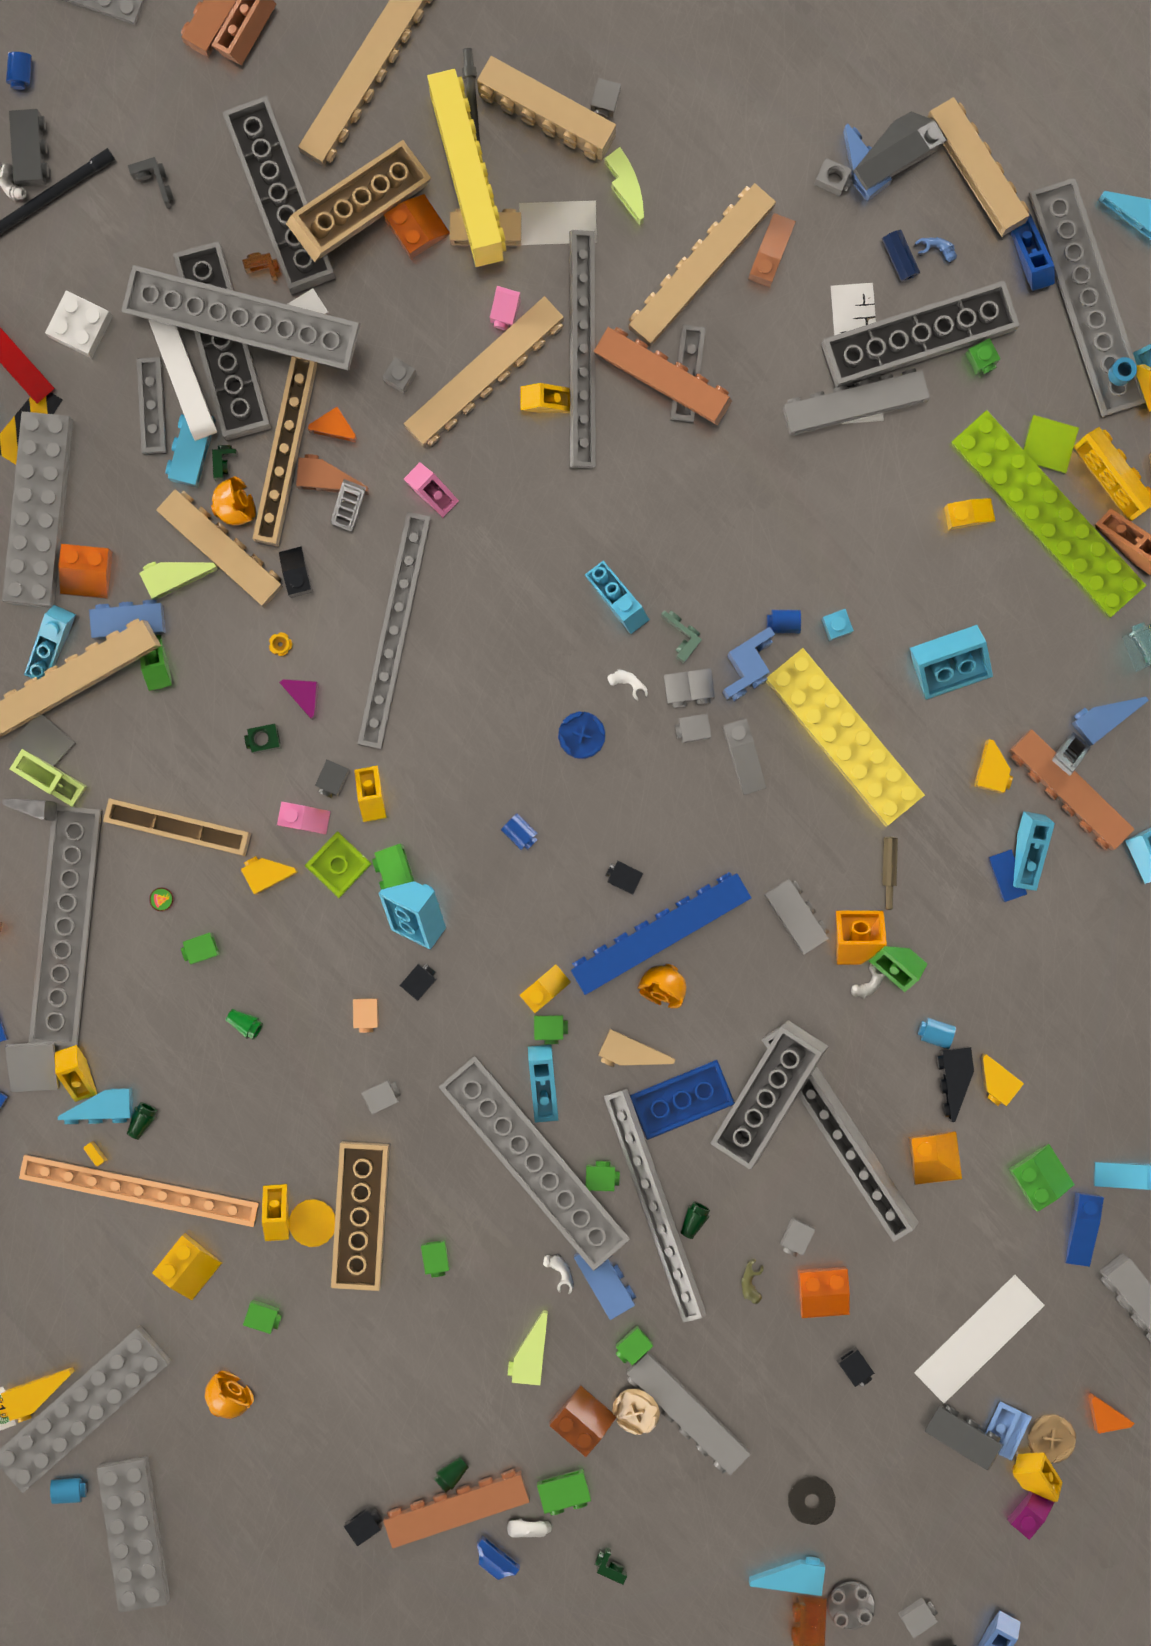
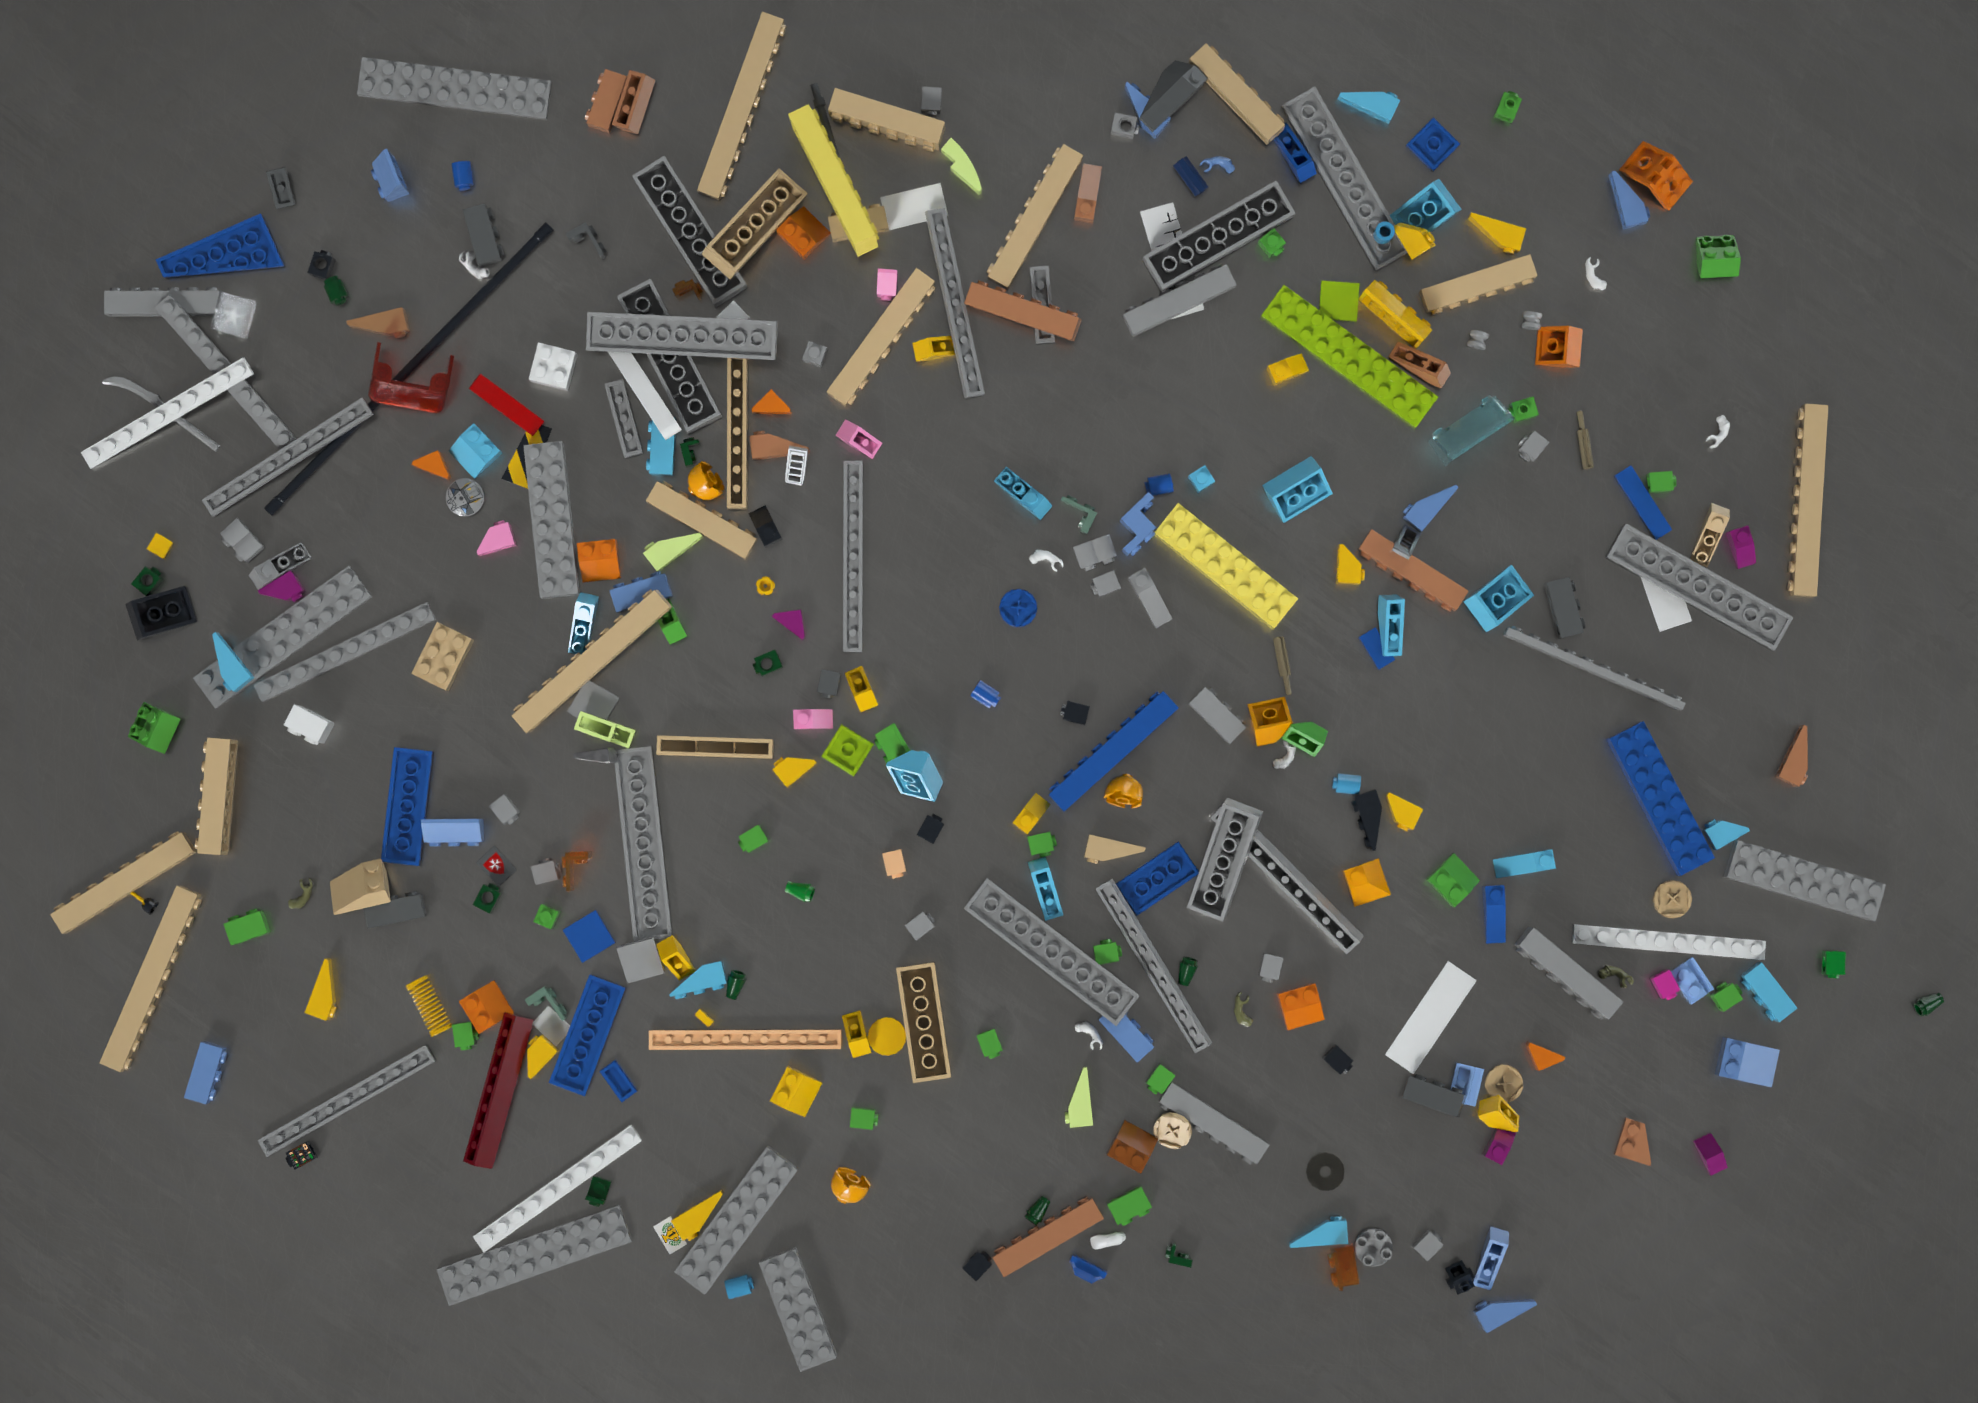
camera: 10 degrees left, 0 degrees up
tile [149,888,174,911] -> none

